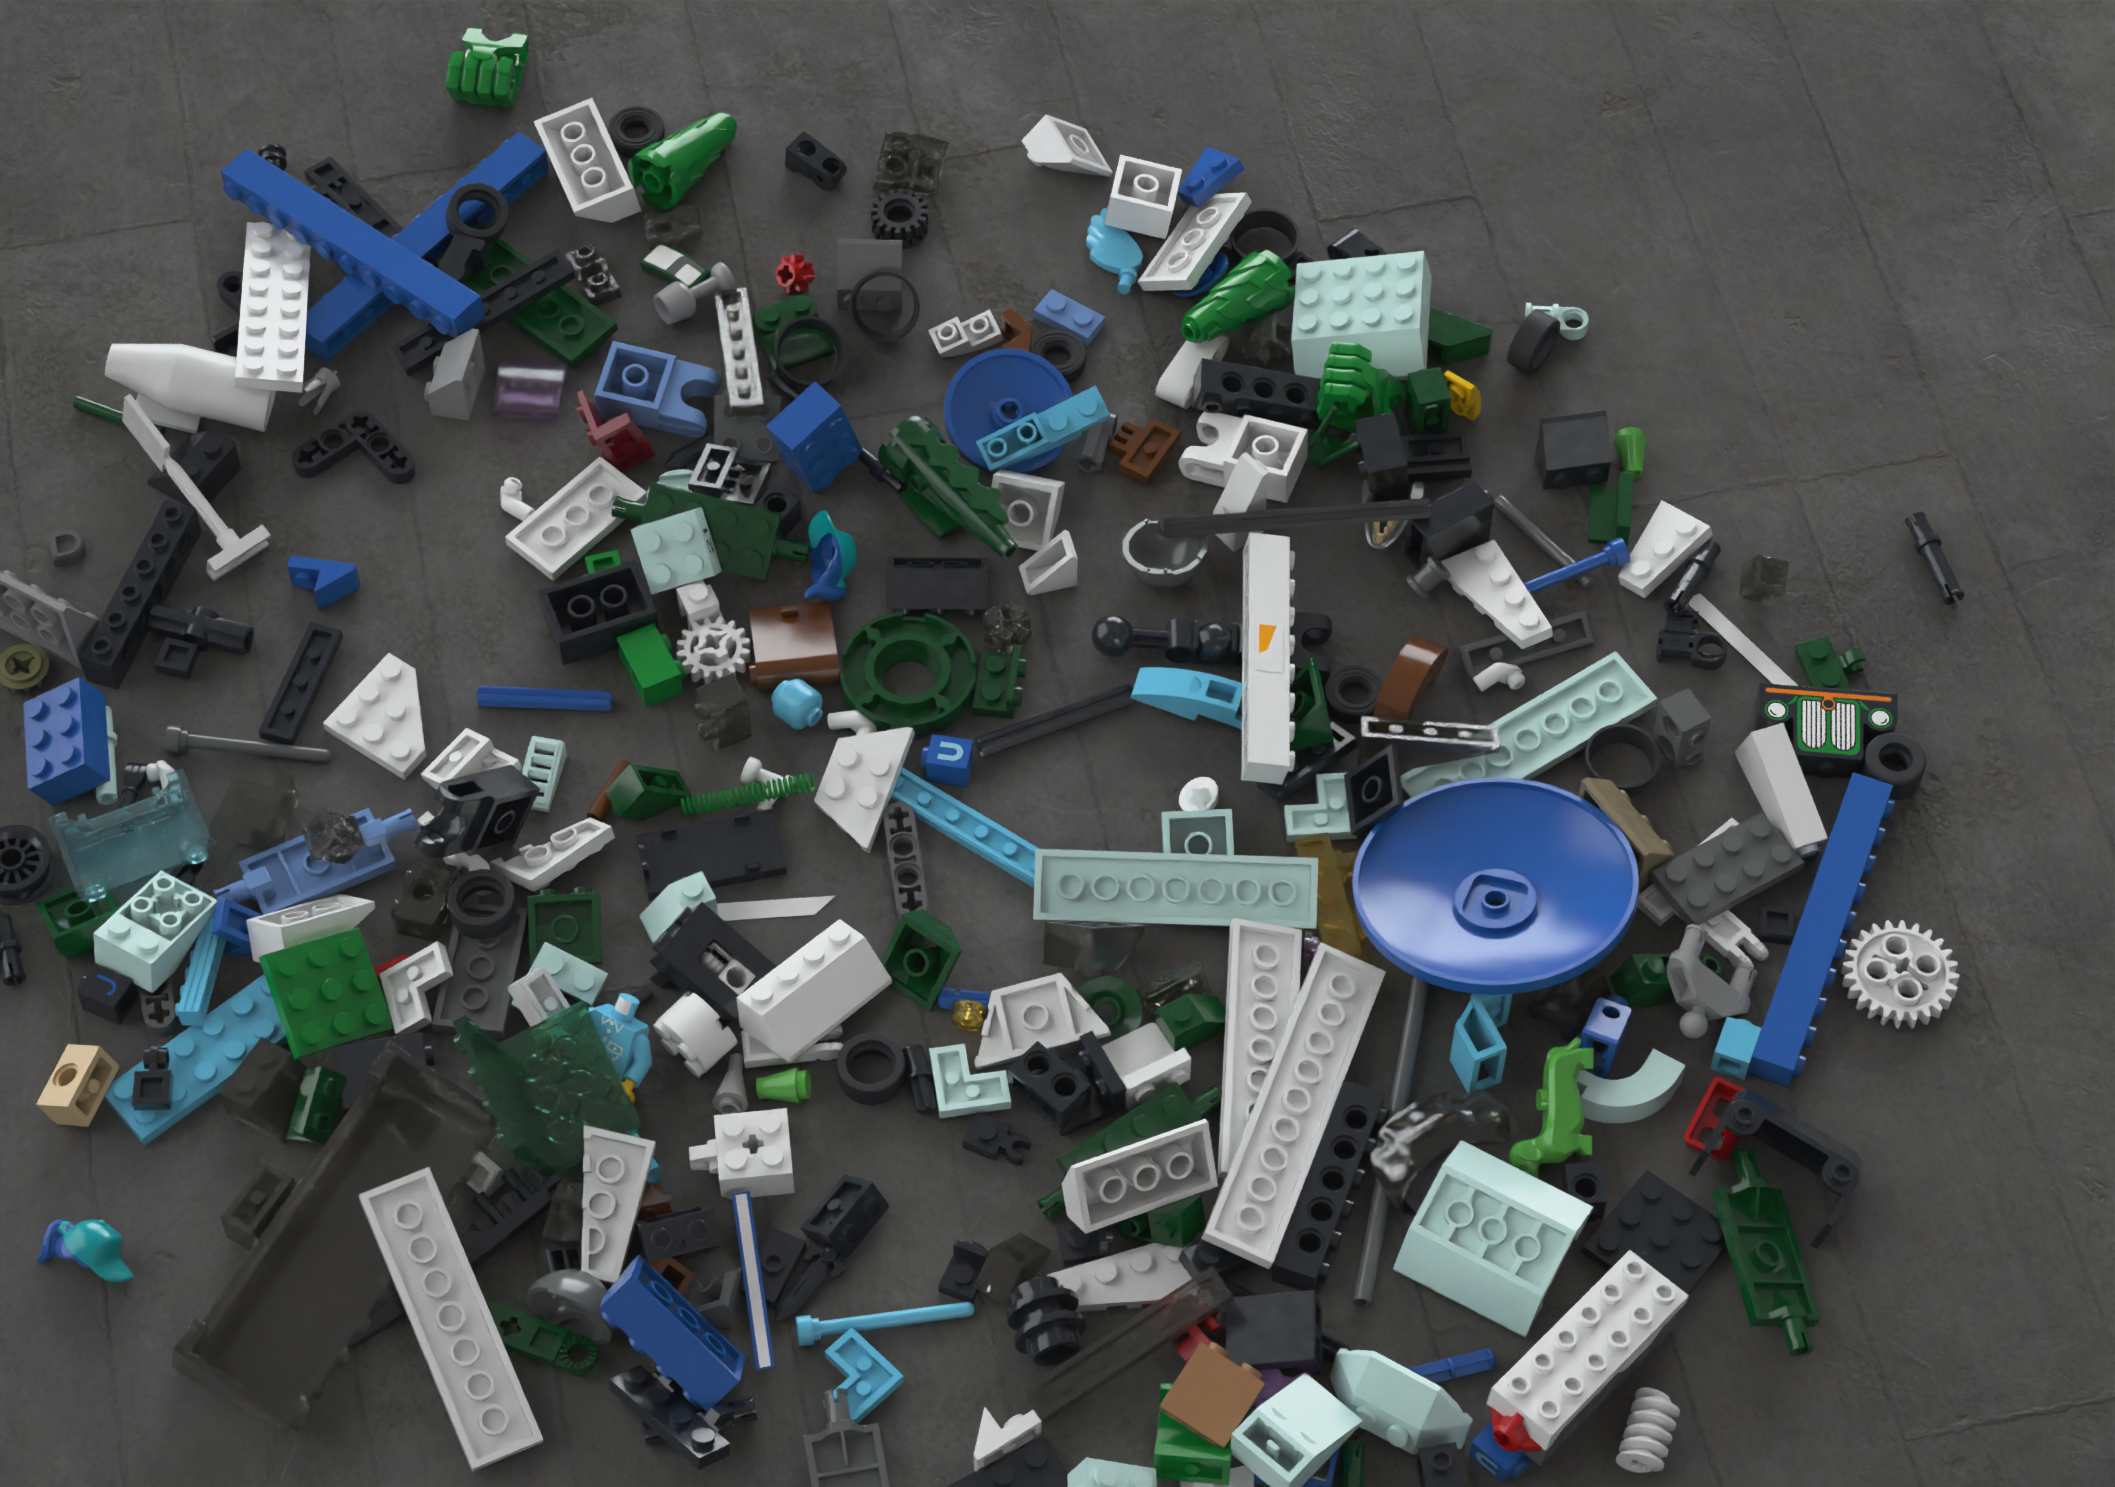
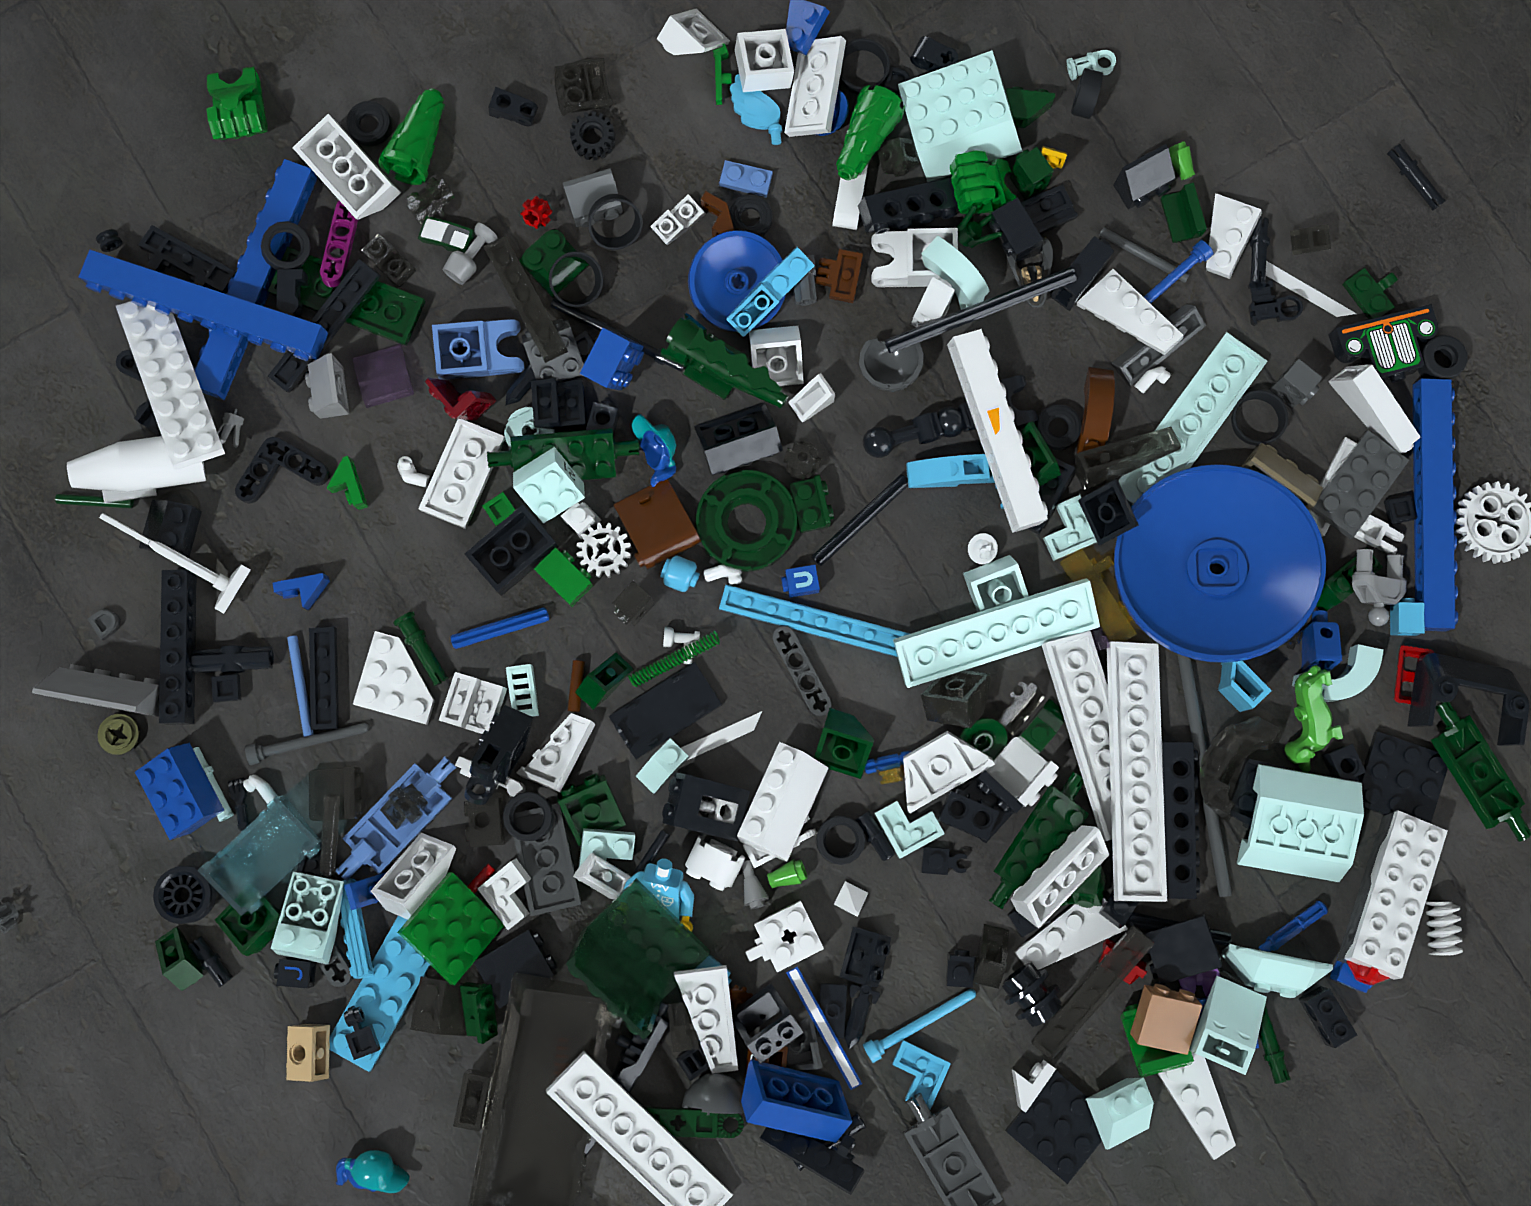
camera: 20 degrees left, 25 degrees up
white wing [814,727,915,853] -> none
dark grey bush [1406,555,1451,599] -> none
none -> medium blue bar [287,636,314,737]
none -> magenta beam [320,200,358,287]
none -> green slope [327,456,368,510]
none -> dark green pin [393,611,449,686]
none -> green piece [712,43,732,105]
none -> white slope [834,881,868,917]
none -> light aqua arch [921,236,989,310]

